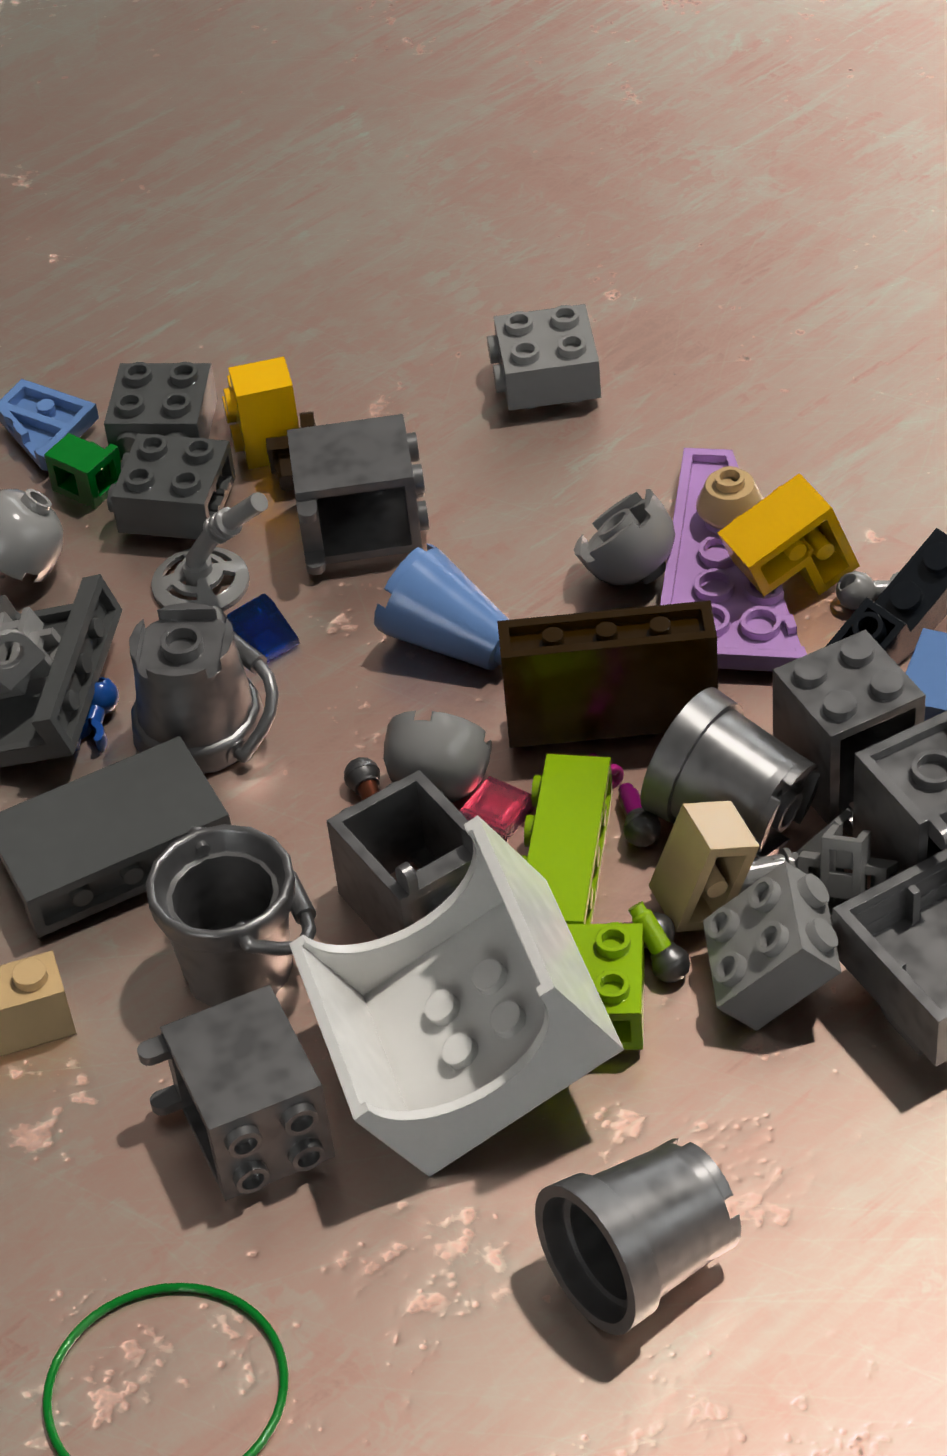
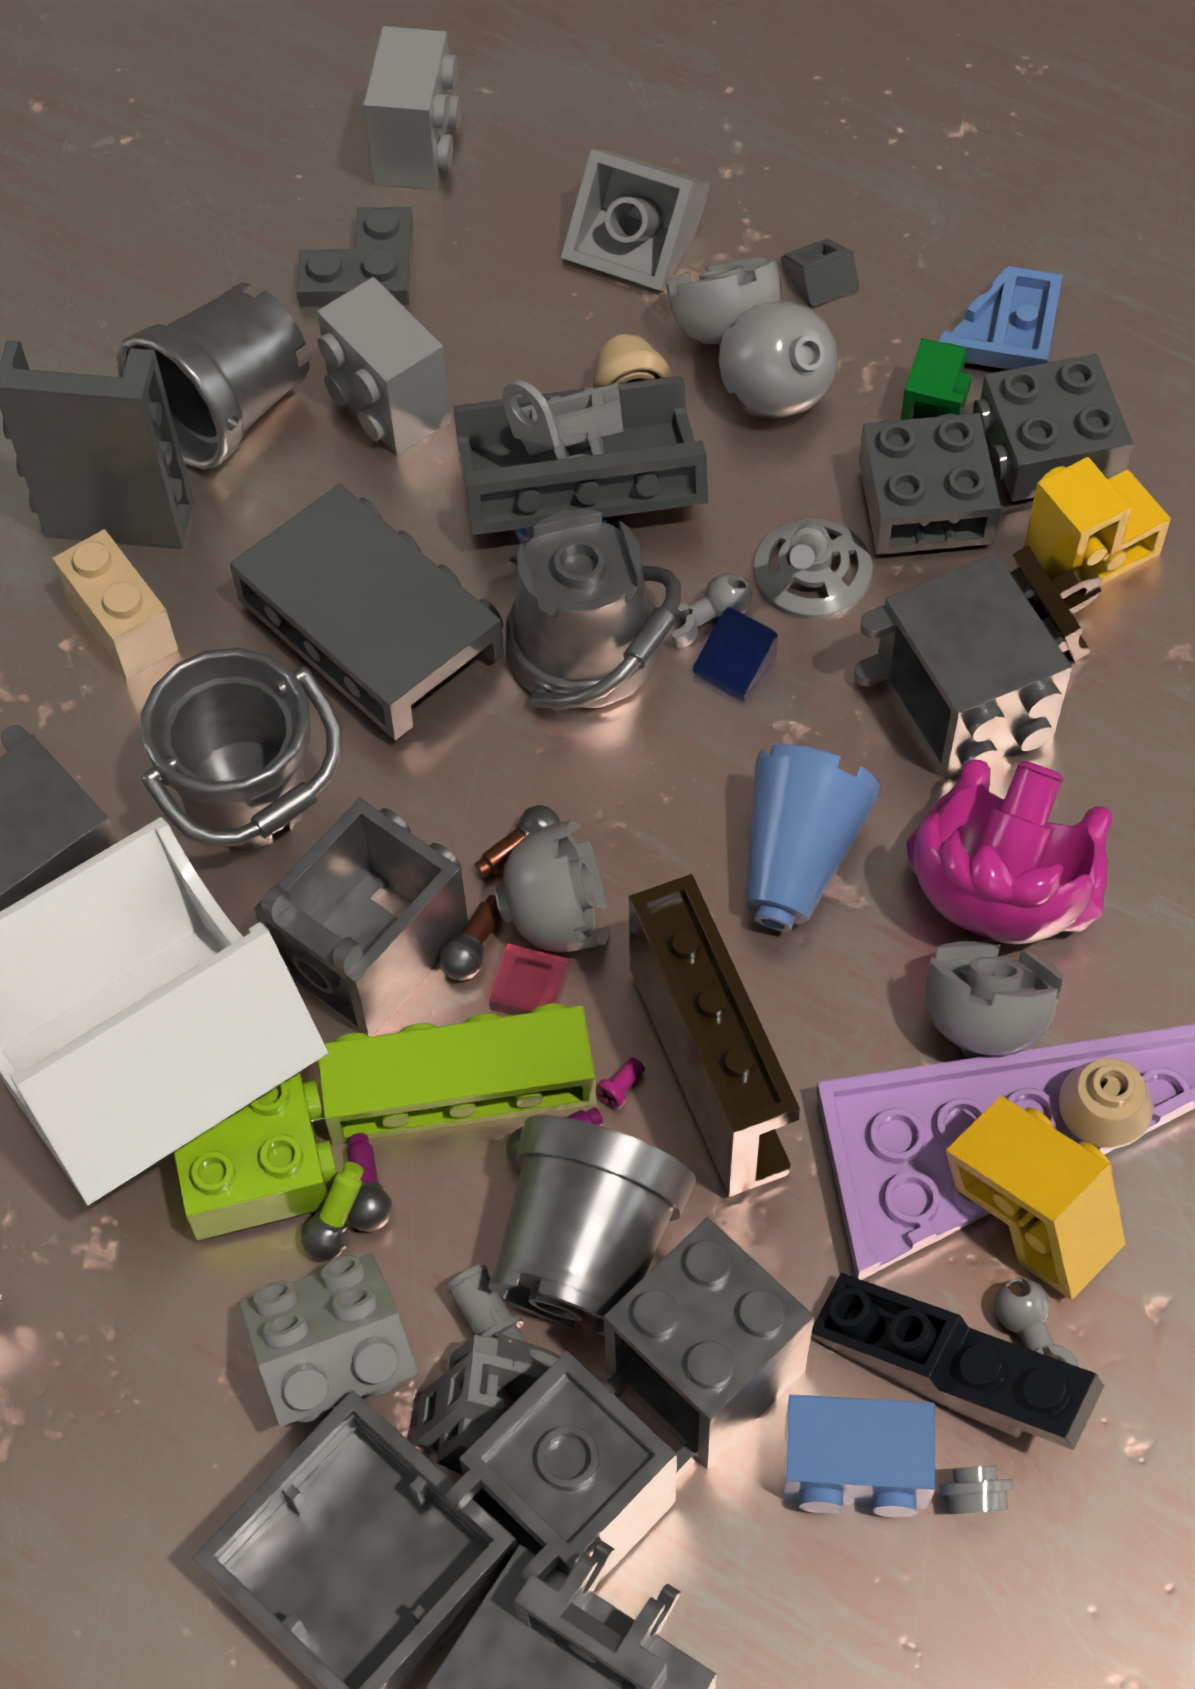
camera: 70 degrees right, 15 degrees up
tan brick [649,801,760,932] -> none
none -> dark pink piece [906,759,1112,944]

